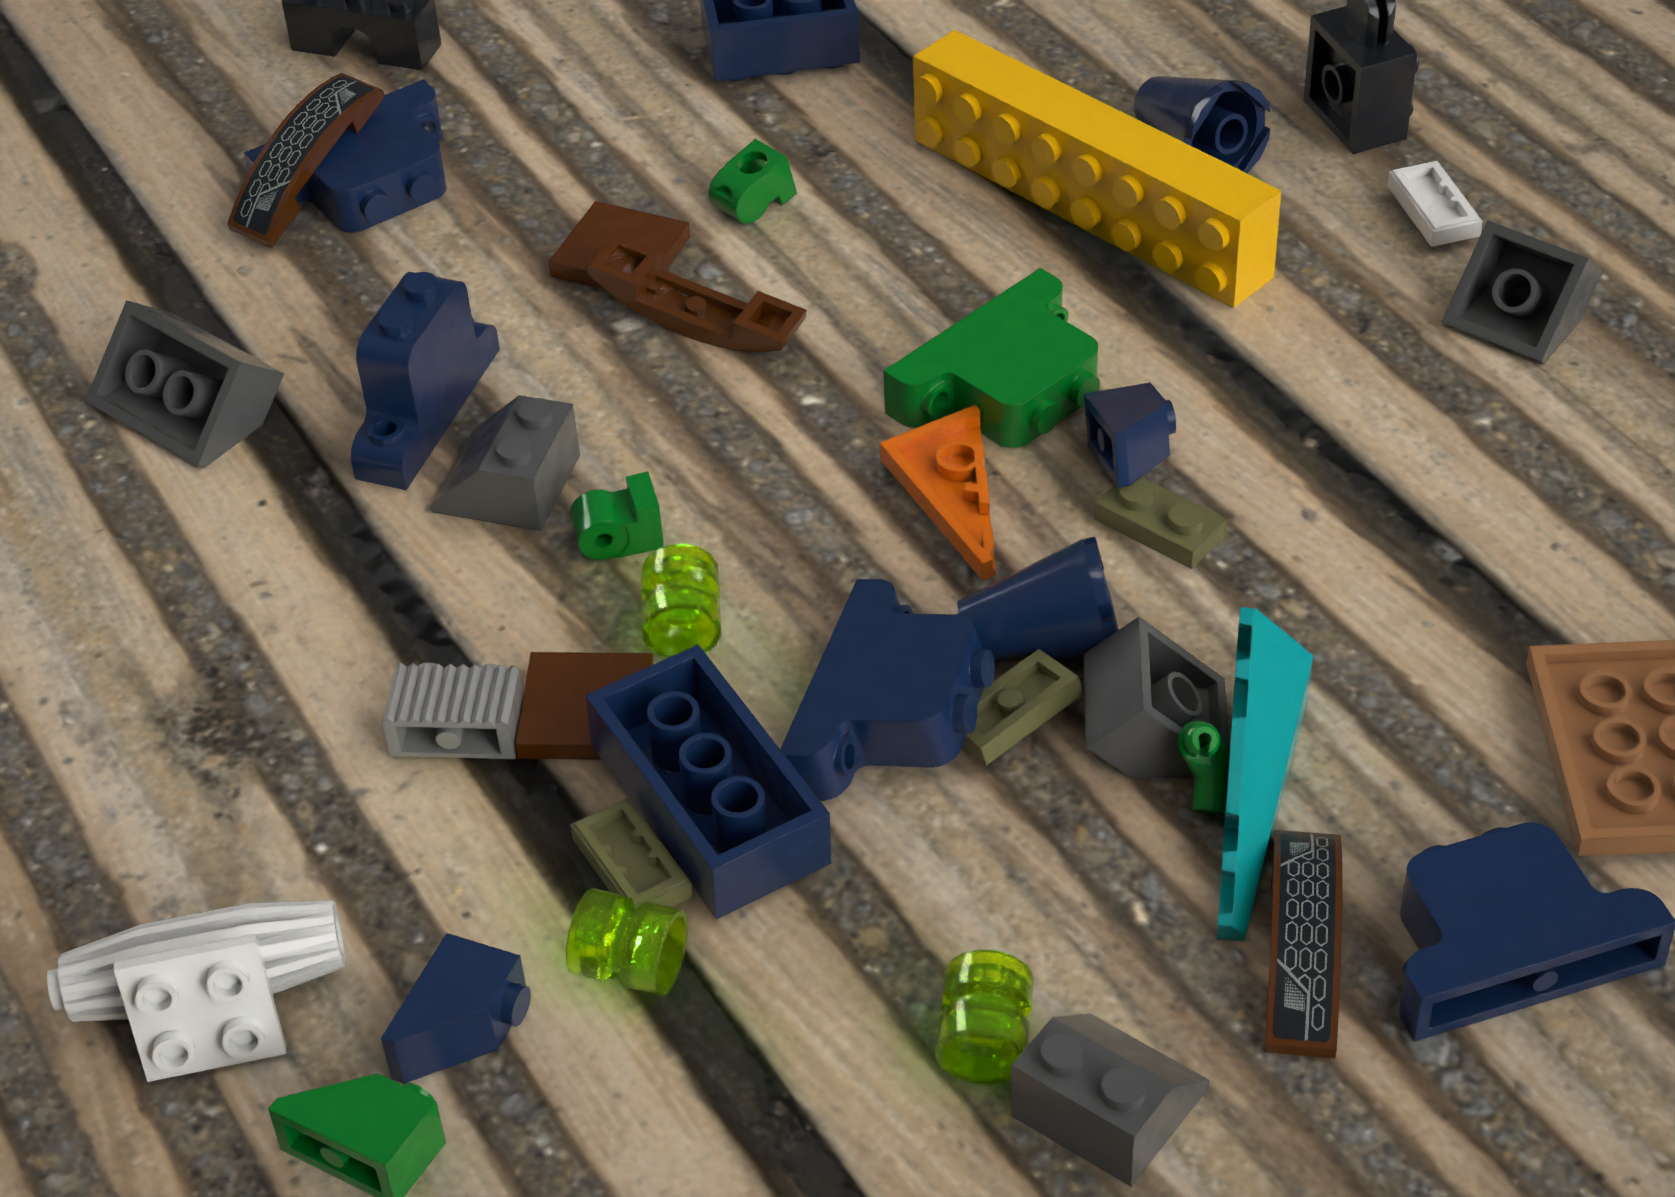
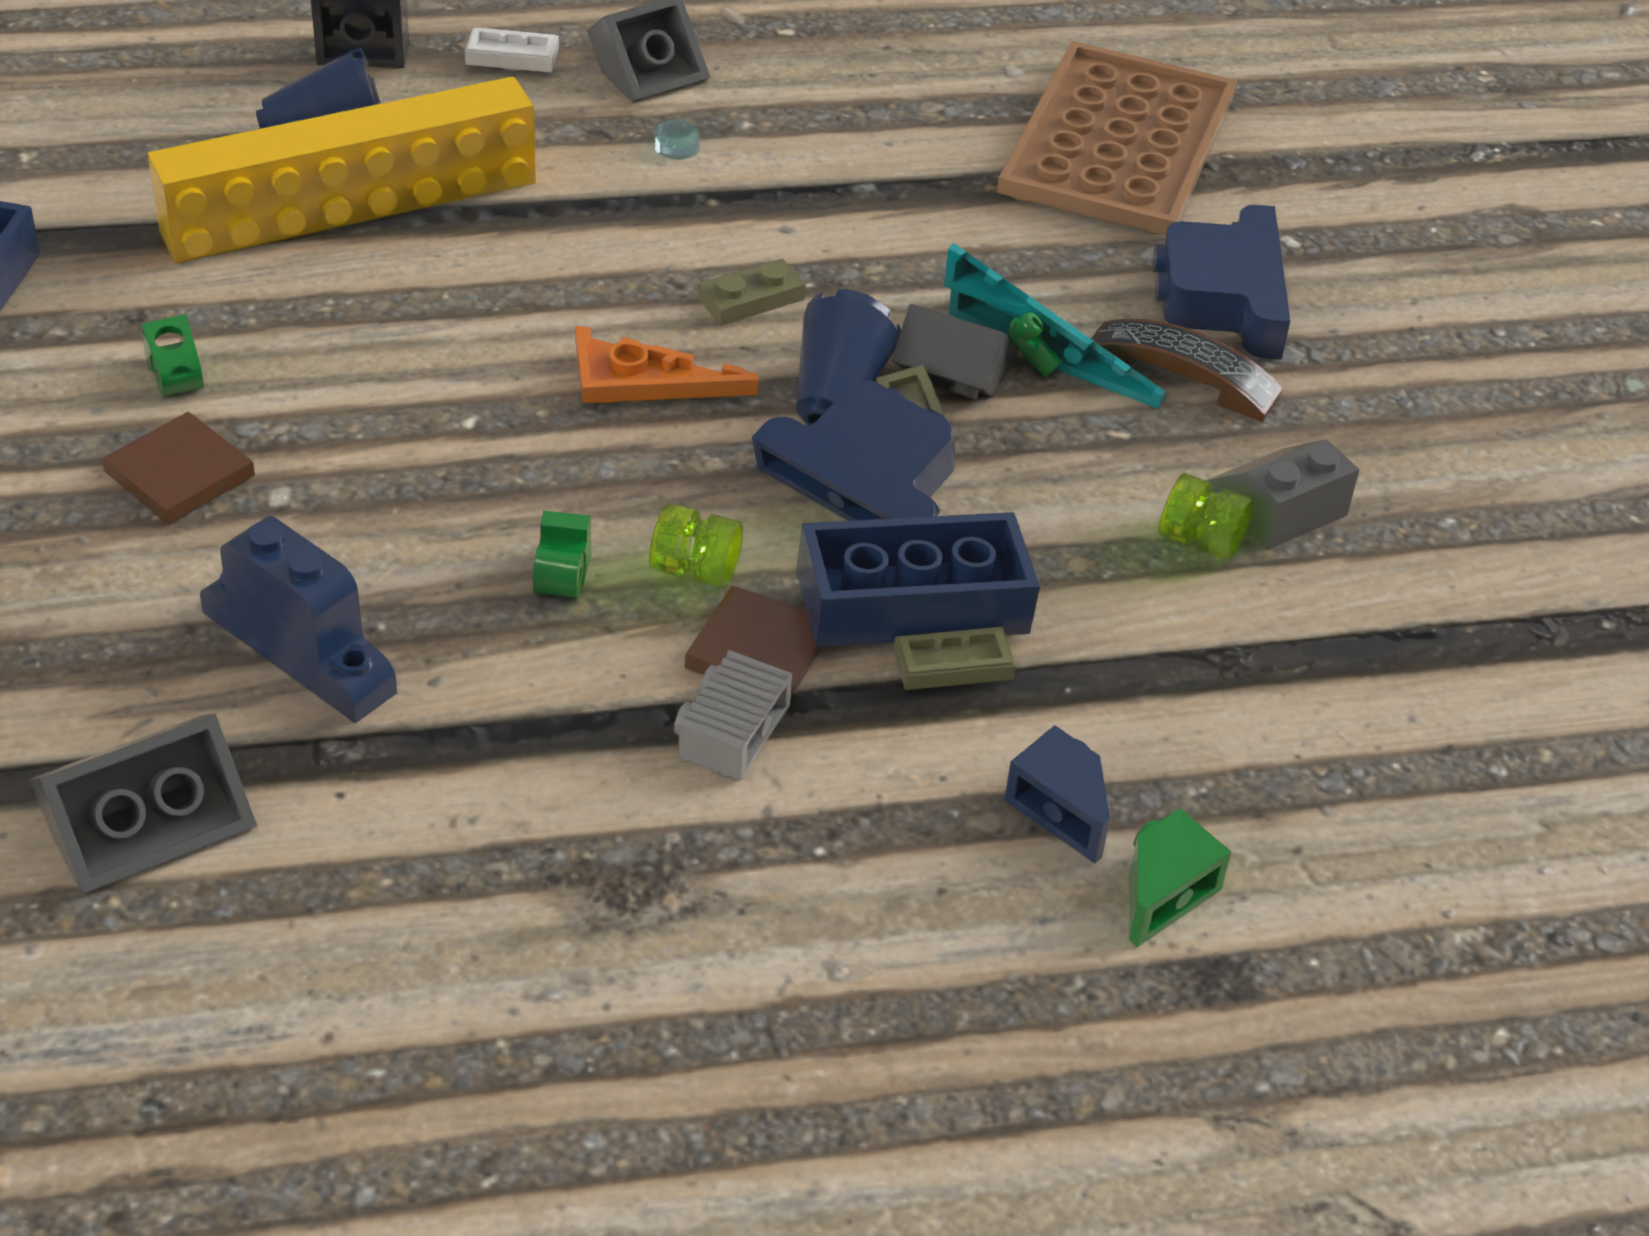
camera: 75 degrees left, 0 degrees up
white plate [47,900,346,1082] -> none
dark grey slope [431,395,580,531] -> none
clear neon green wheel [566,888,688,997] -> none
reddish brown slope [588,235,807,352] -> none
green brick [883,268,1100,448] -> none
dark blue slope [1084,382,1176,488] -> none
none -> clear light blue tile [655,120,700,160]

